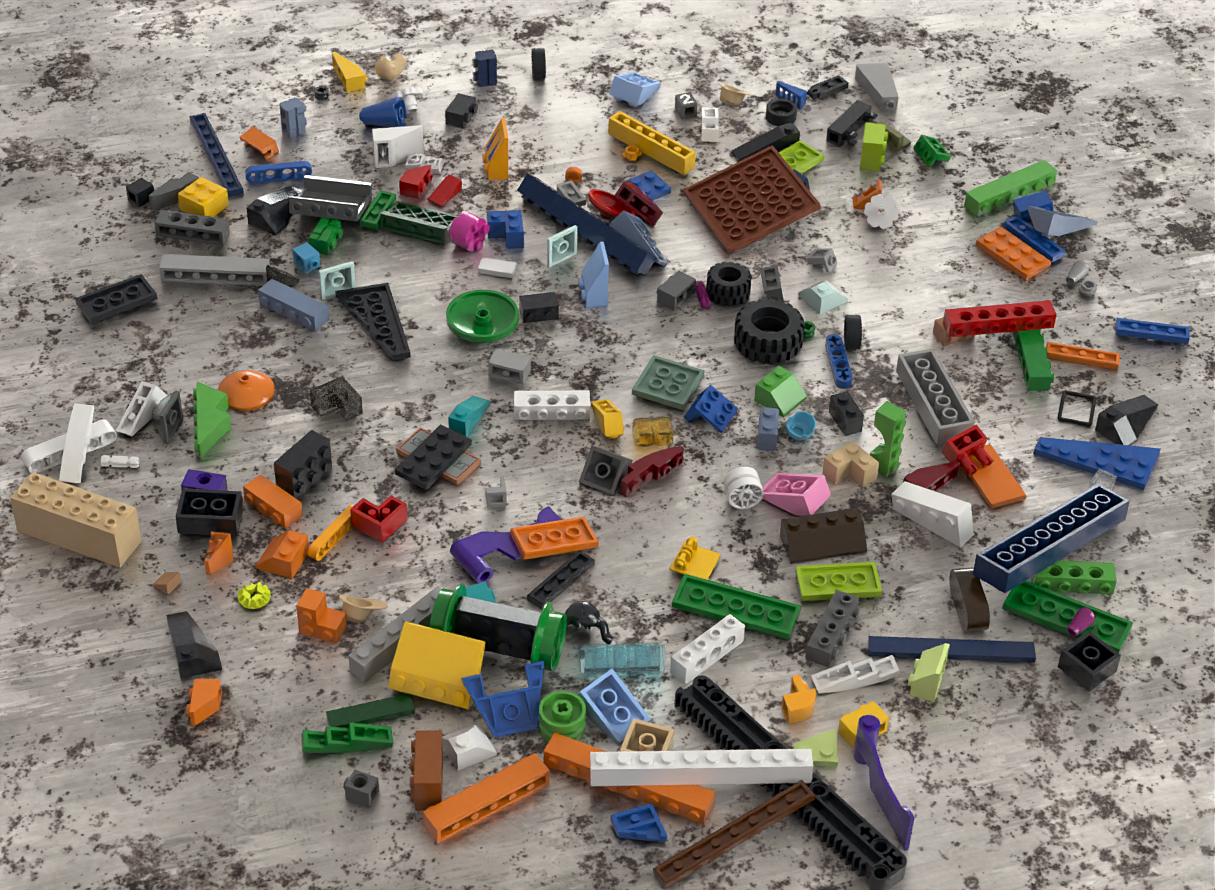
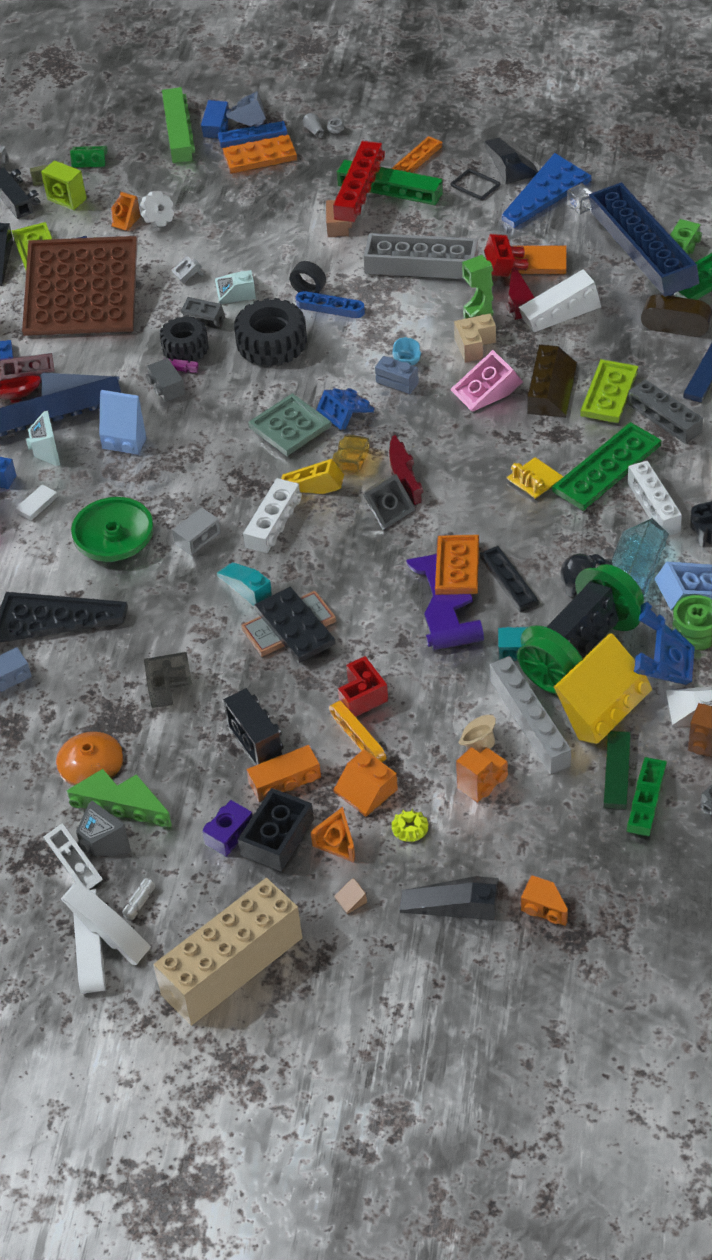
camera: 60 degrees left, 5 degrees up
light grey panel [485,476,507,507] -> none
black brick [519,292,559,323] -> none
white wheel [724,467,764,509] -> none
bright green slope [754,365,807,418] -> none
black brick [829,391,864,436] -> none
blue plate [1115,318,1190,344] -> none

